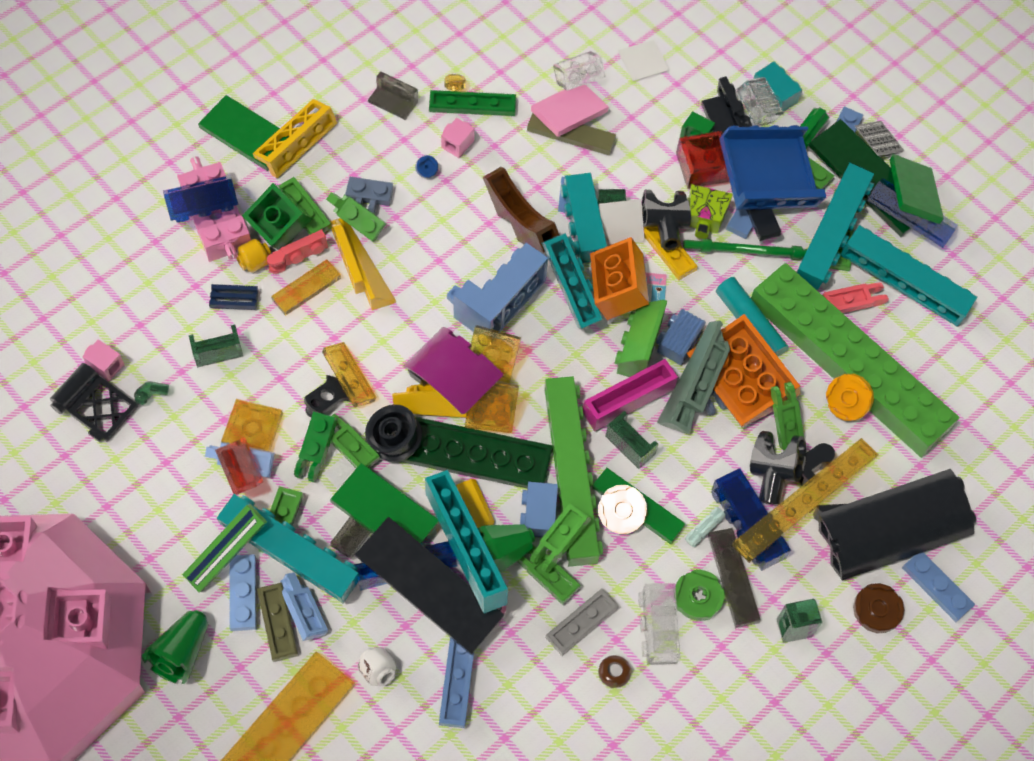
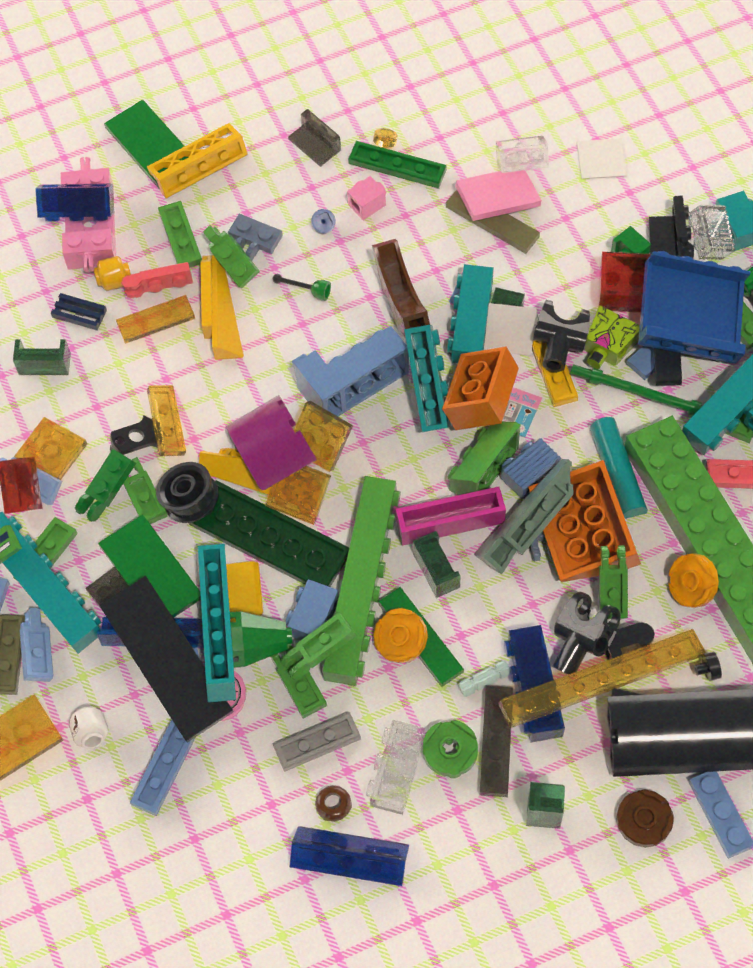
camera: 25 degrees right, 0 degrees up
green brick [242,183,312,250] -> none
none -> hinge [272,274,331,301]
none -> clear blue panel [289,826,409,886]
none -> black tile [694,652,722,681]

